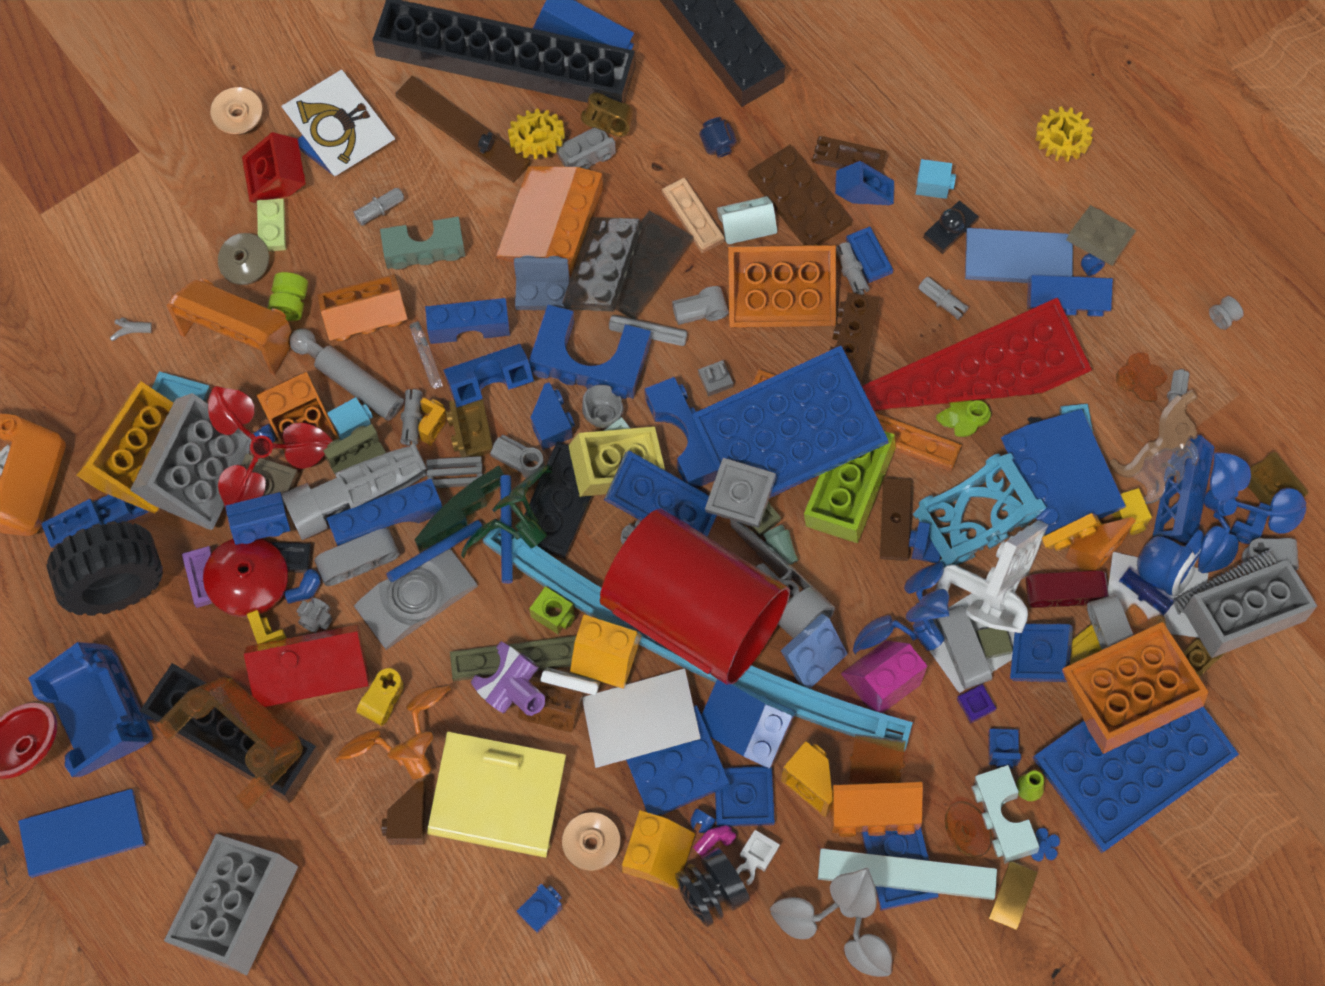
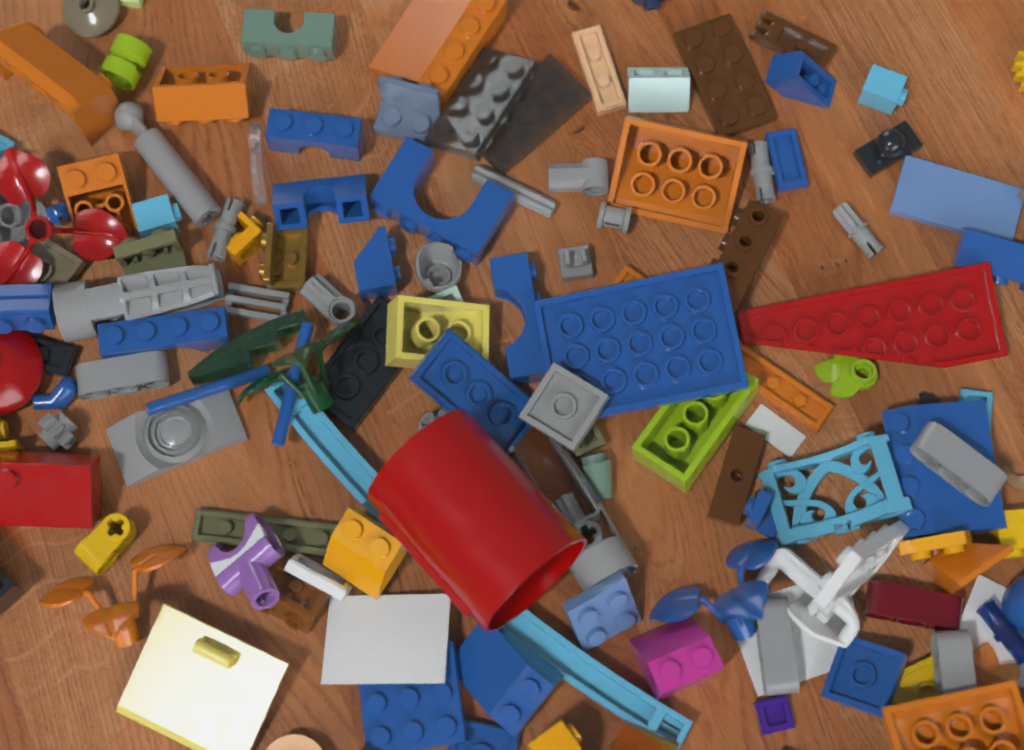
camera: 15 degrees right, 5 degrees up
reddish brown slope [382,781,426,845] -> none
lime brick [529,586,575,635] -> none
olive tile [977,628,1013,659] -> none
none -> light grey bush [596,201,632,235]
none -> white sticker [745,404,806,457]
none -> light grey beam [909,422,1007,507]

